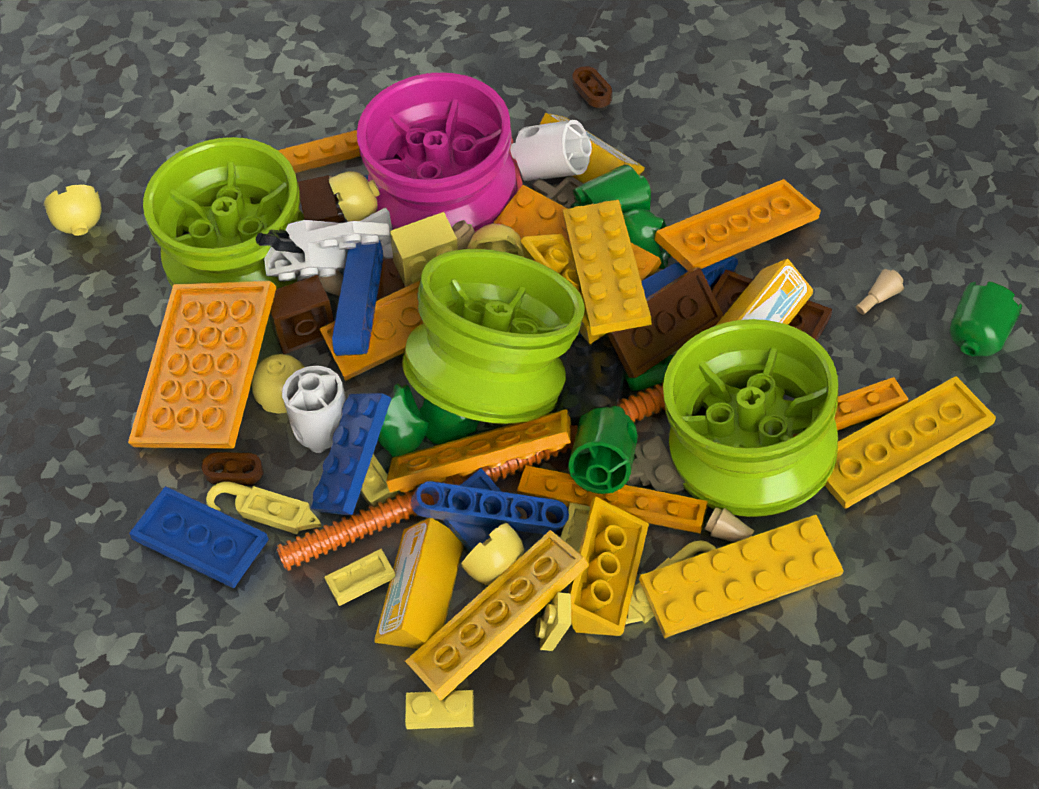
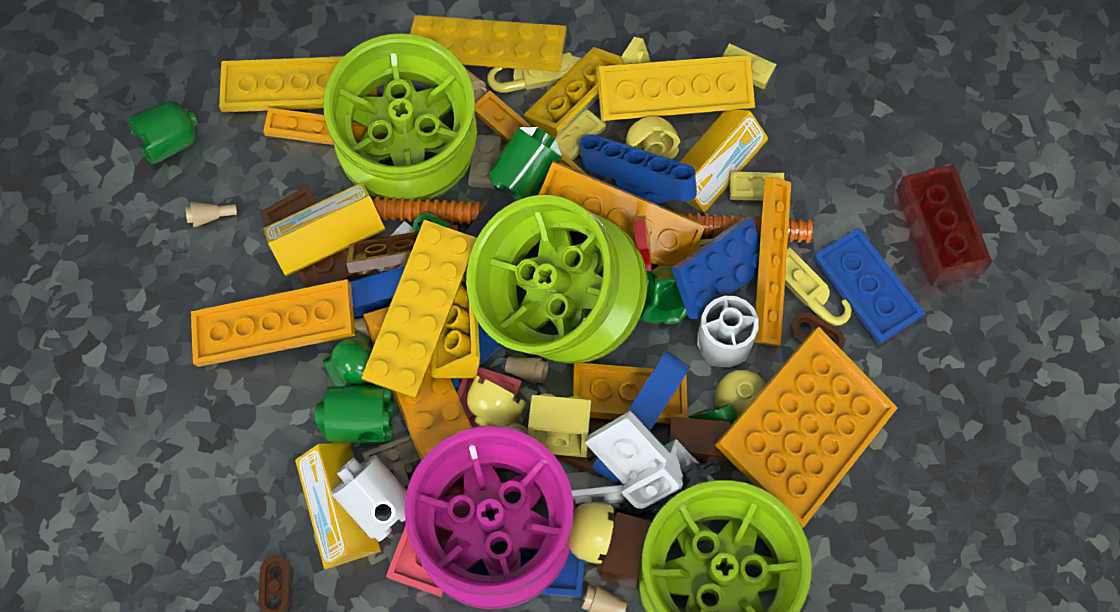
camera: 155 degrees left, 15 degrees up
none -> red tile [634,216,652,271]
none -> green beam [688,403,737,422]
none -> light orange plate [754,177,791,346]
none -> clear red brick [896,164,992,287]

